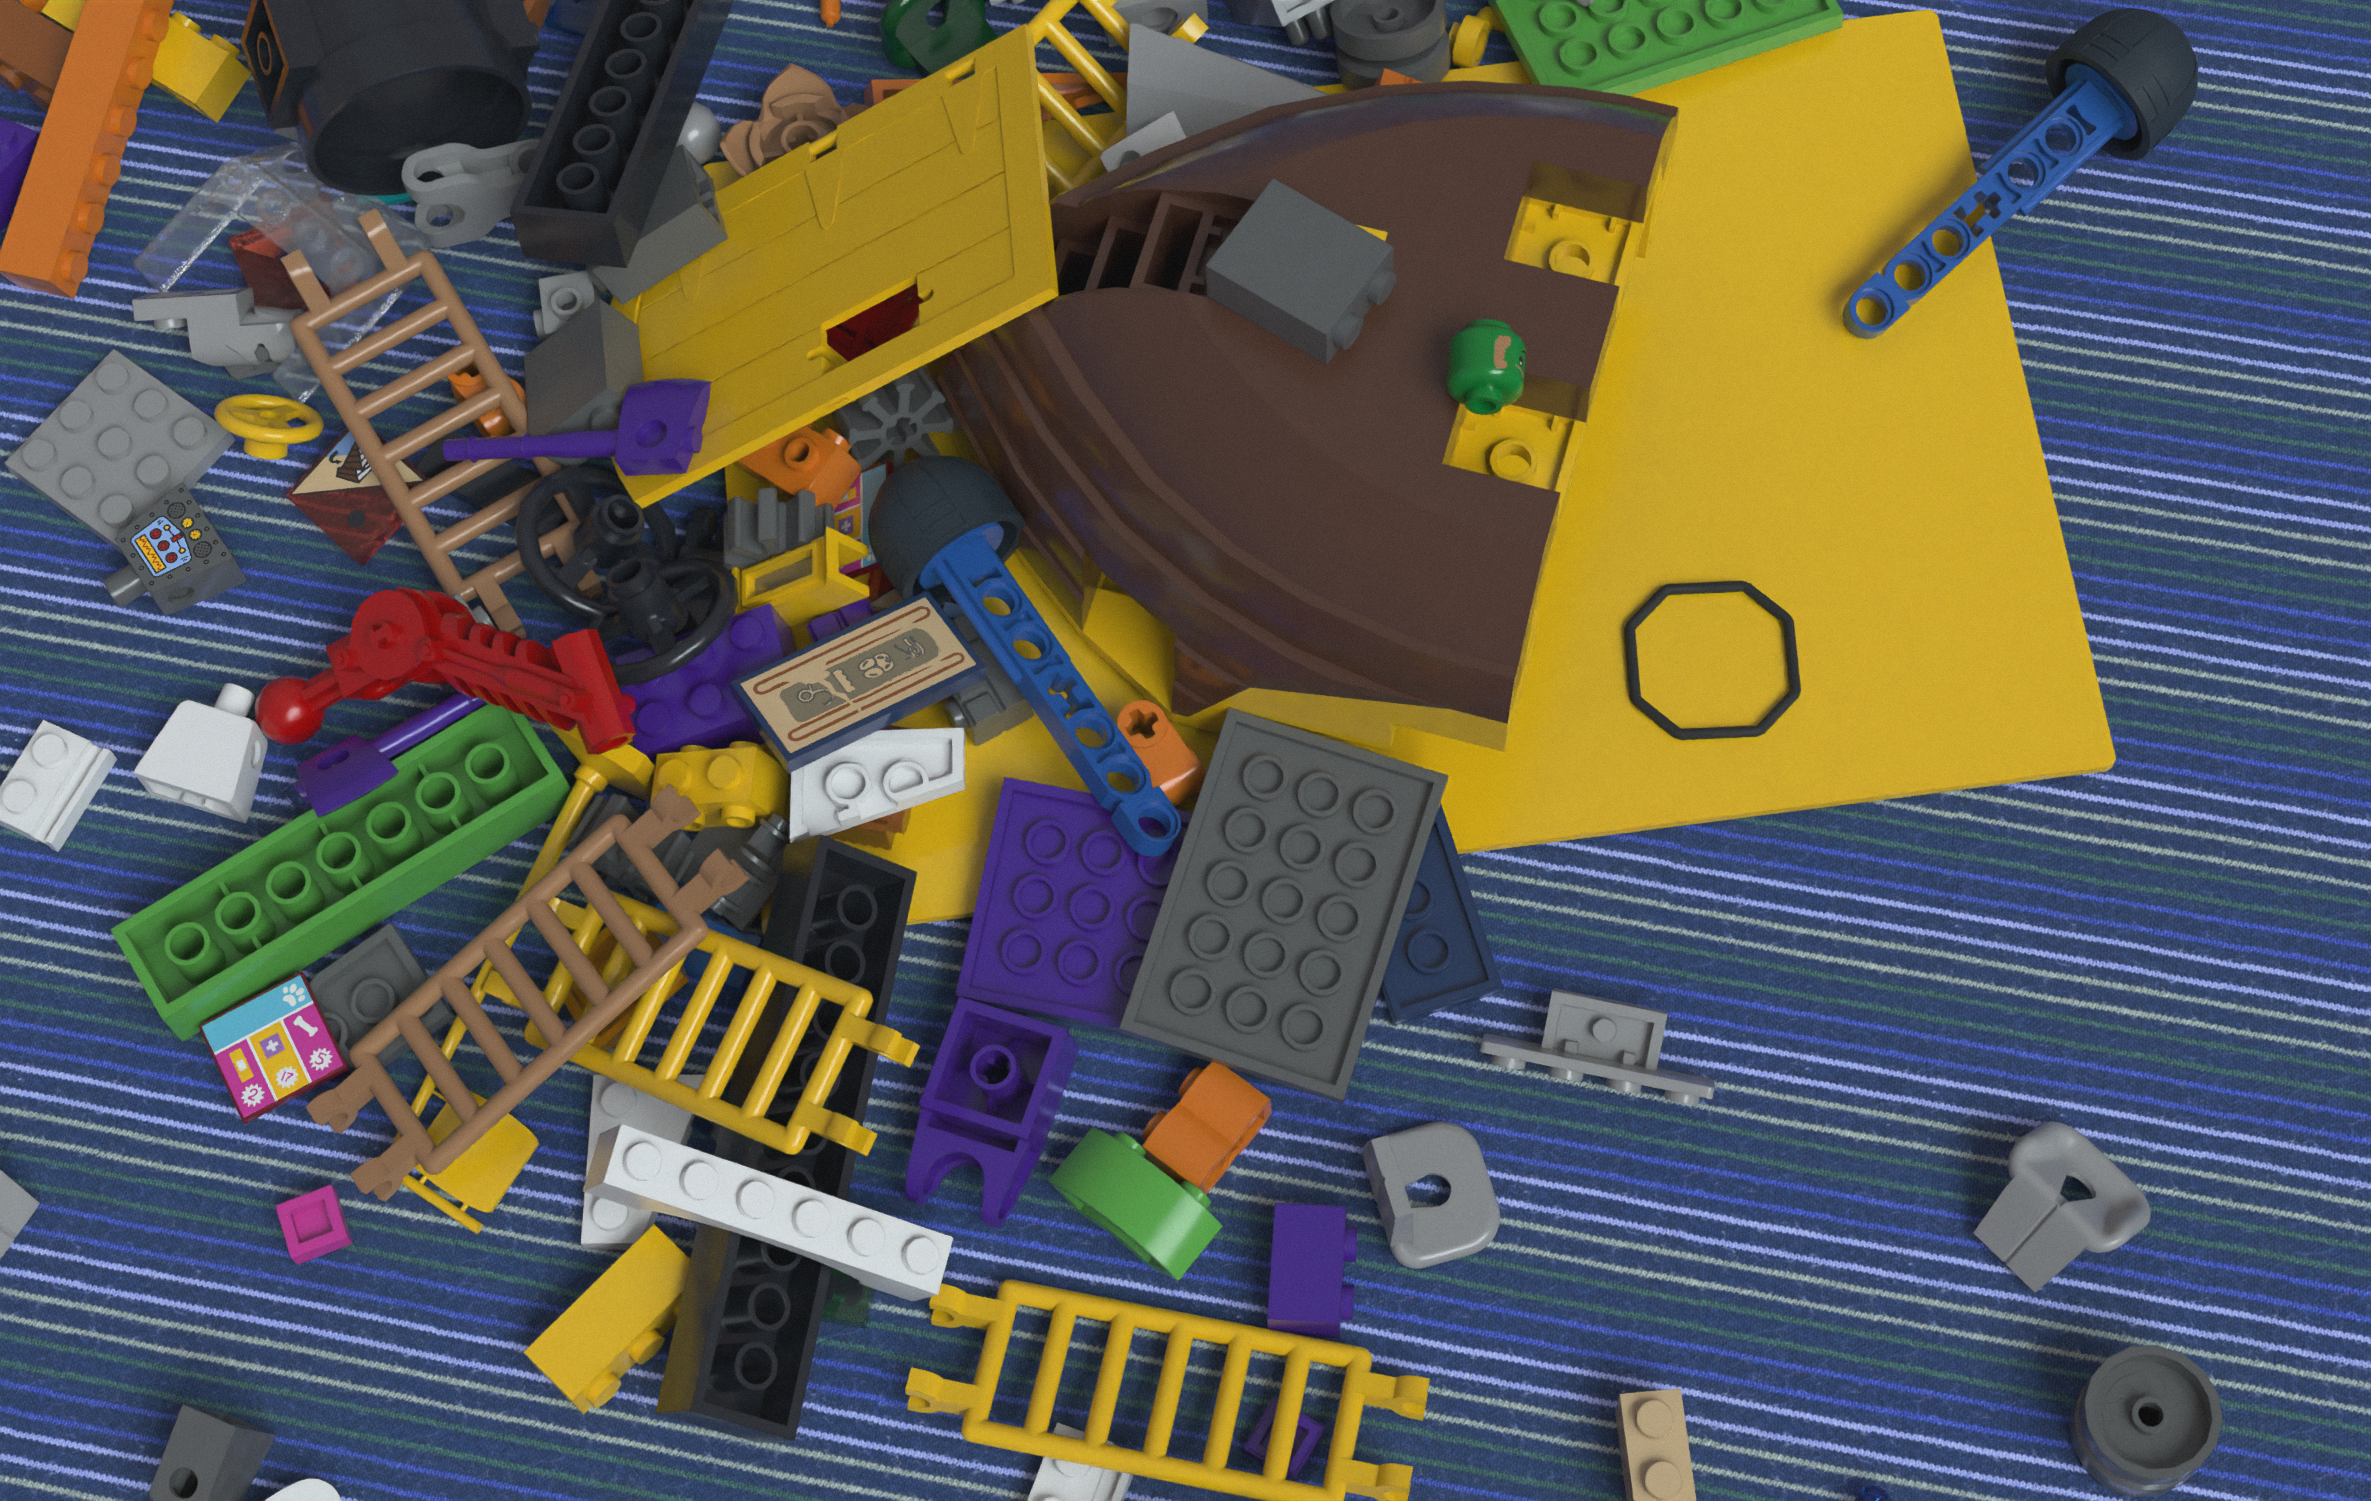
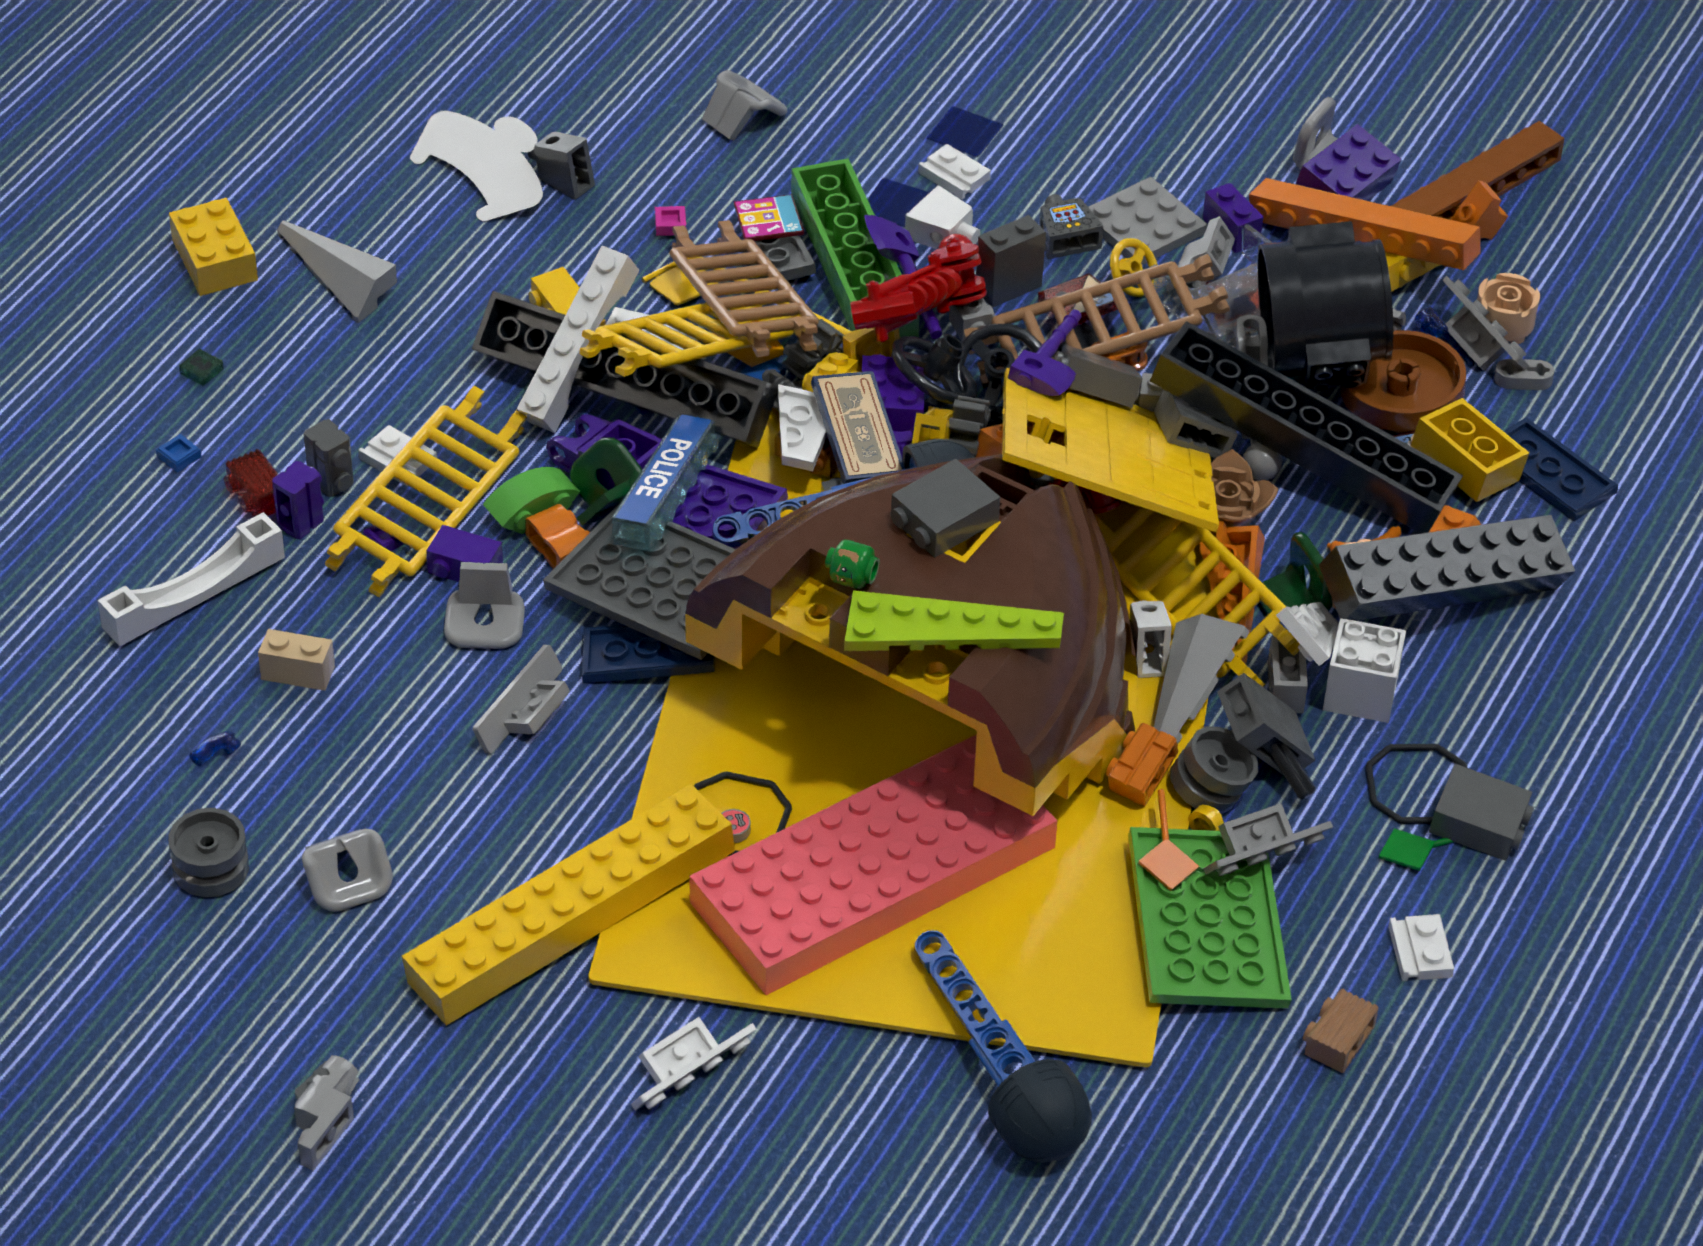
camera: 100 degrees right, 20 degrees down
none -> yellow brick [402,784,735,1026]
none -> dark green piece [570,437,643,526]
none -> brick [612,414,719,551]
none -> white bracket [631,1017,756,1110]
none -> coral brick [689,734,1057,995]
none -> tile [721,809,751,843]
none -> lime wing [844,591,1064,651]
none -> clear blue piece [867,177,930,227]
none -> dark grey brick [976,215,1046,308]
none -> orange piece [1138,789,1199,891]
none -> dark purple brick [1202,183,1263,253]

